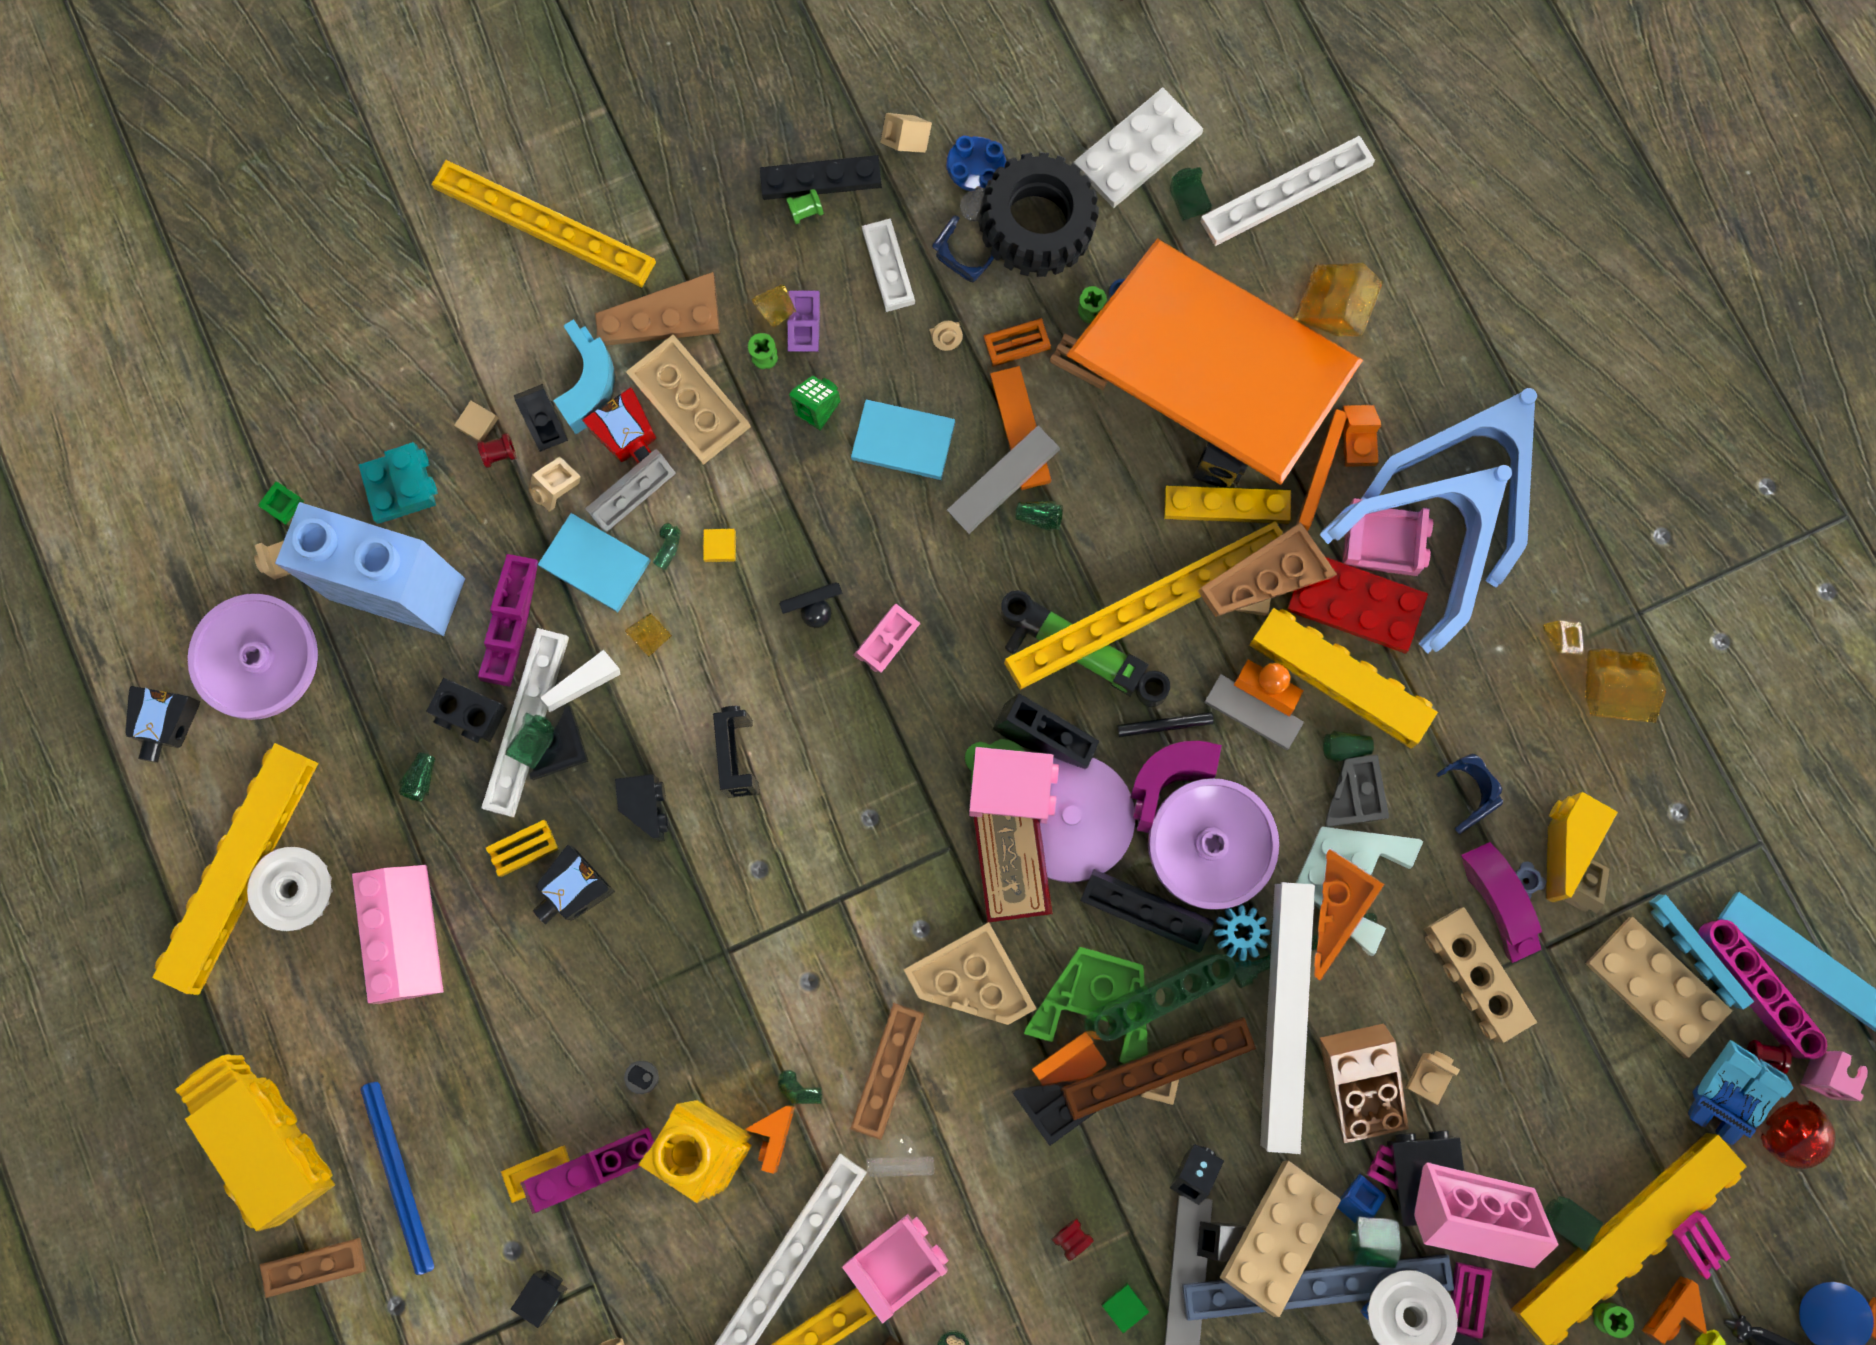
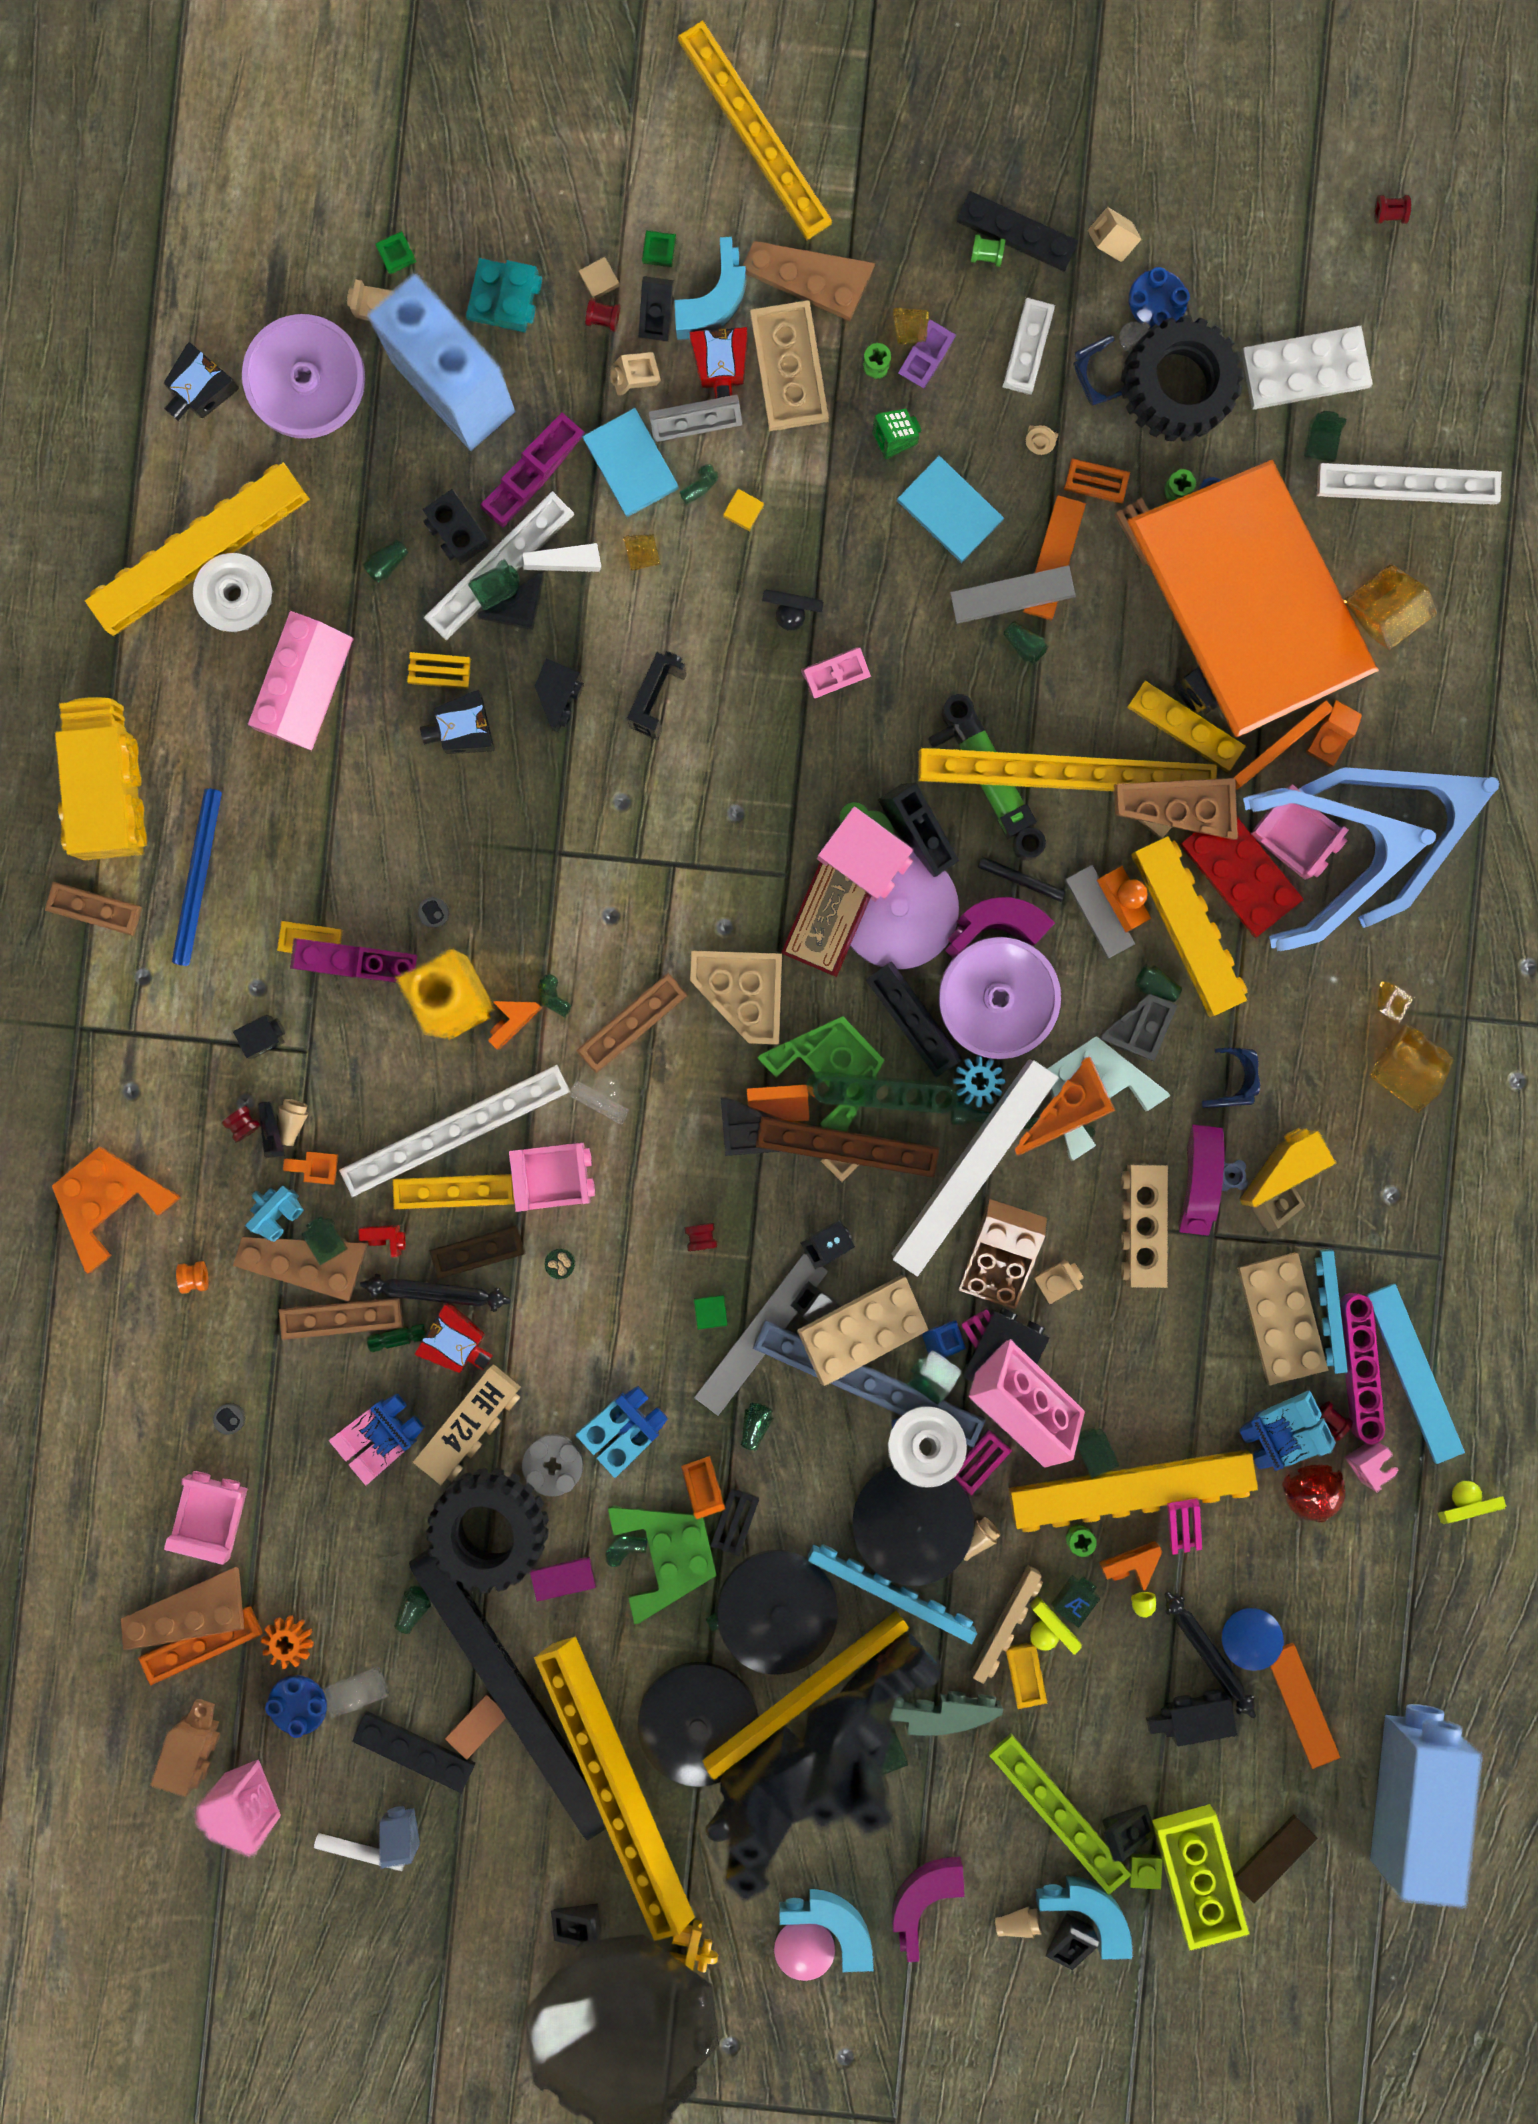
camera: 25 degrees right, 10 degrees up
none -> green tile [642,230,676,267]

